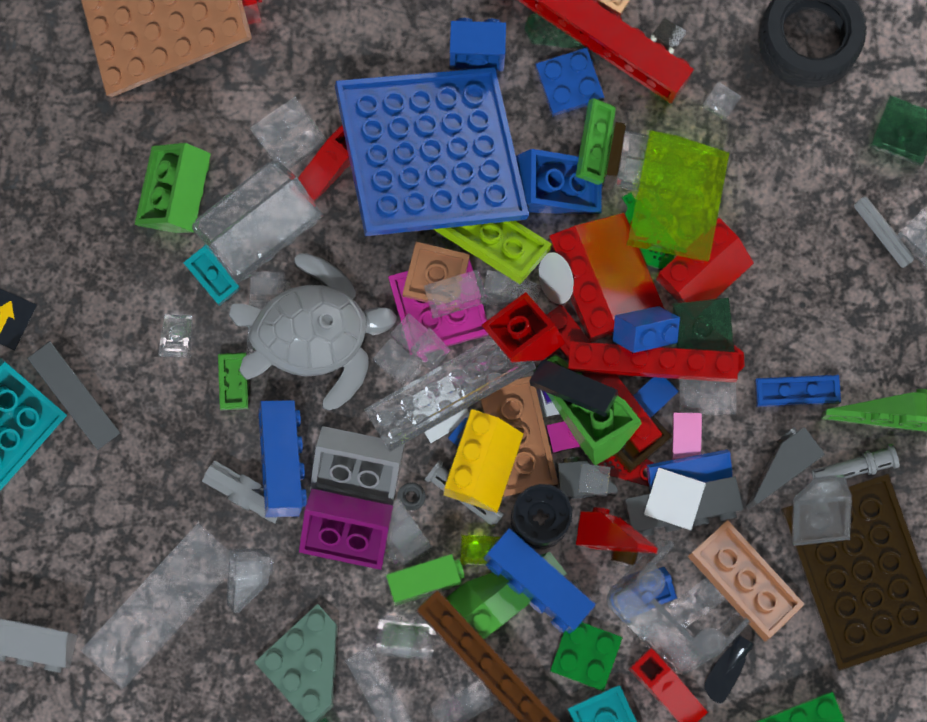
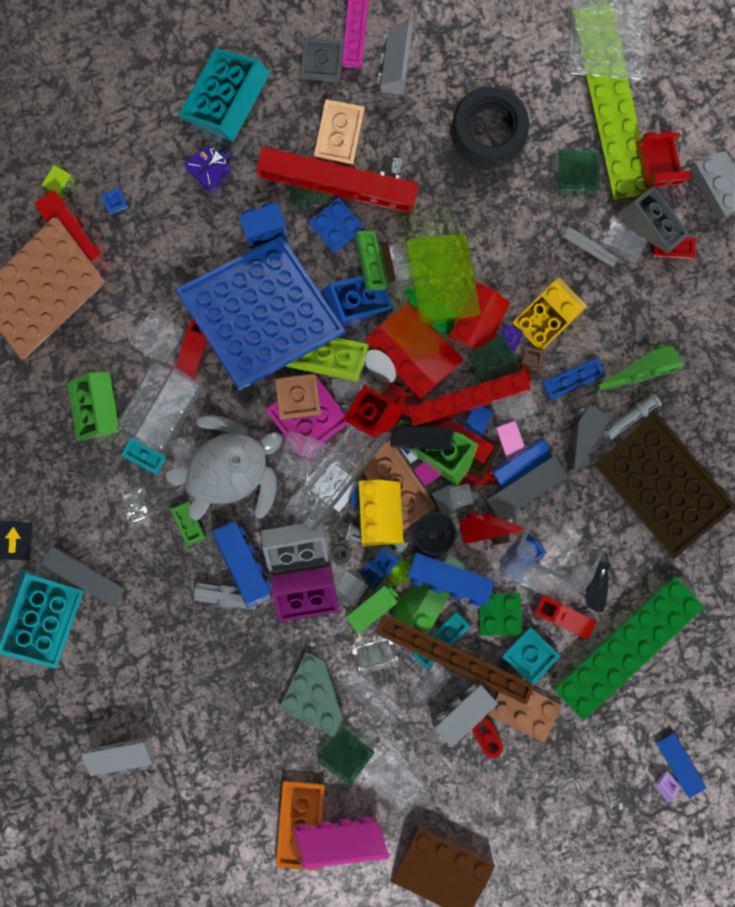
camera: 15 degrees left, 5 degrees up
clear plate [81,524,240,689] -> none
clear slope [226,548,273,613] -> none
clear brick [424,270,487,319] -> none
blue brick [613,306,680,353] -> none
white sticker [644,468,706,530] -> none
nougat plate [687,520,805,642] -> none
clear plate [703,82,741,121] -> none
clear slope [792,474,851,546] -> none
none -> clear smoke plate [232,385,261,411]
none -> blue slope [360,545,401,589]
none -> teal plate [412,612,471,670]
none -> dark purple tile [496,324,523,352]
none -> yellow slope [513,278,588,350]
none -> reddish brown tile [520,346,545,372]

